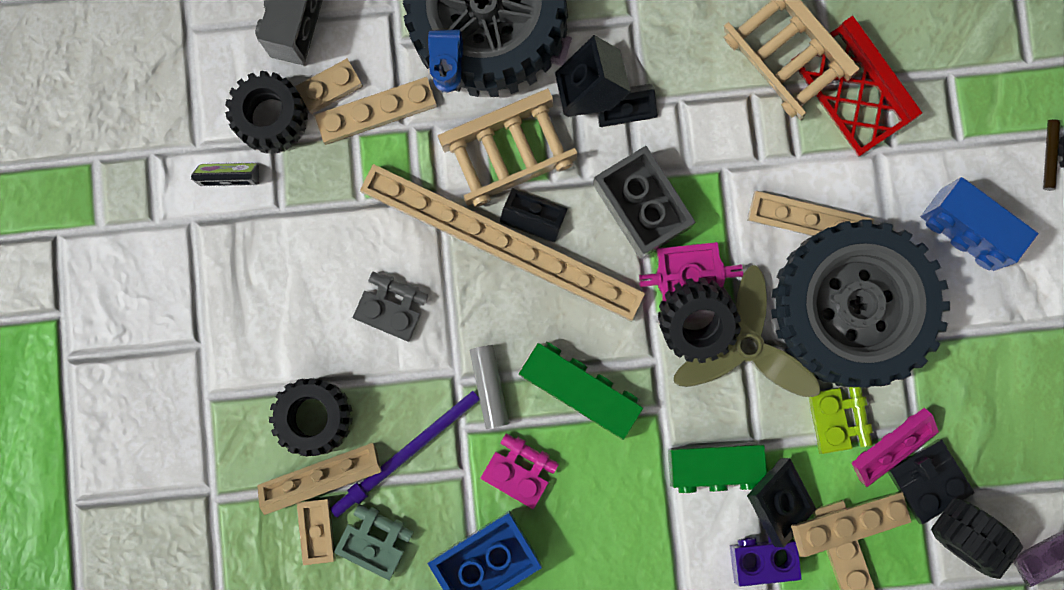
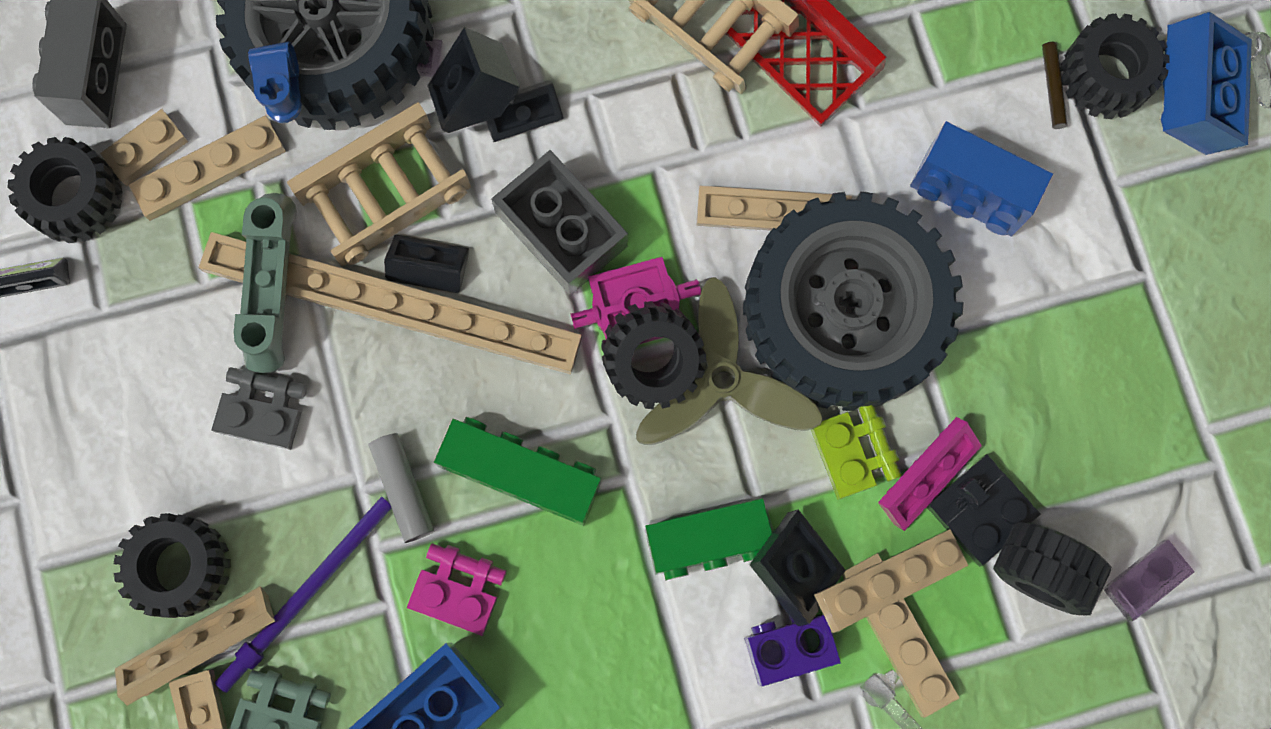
camera: 15 degrees left, 5 degrees down
none -> sand green plate [233,193,297,373]

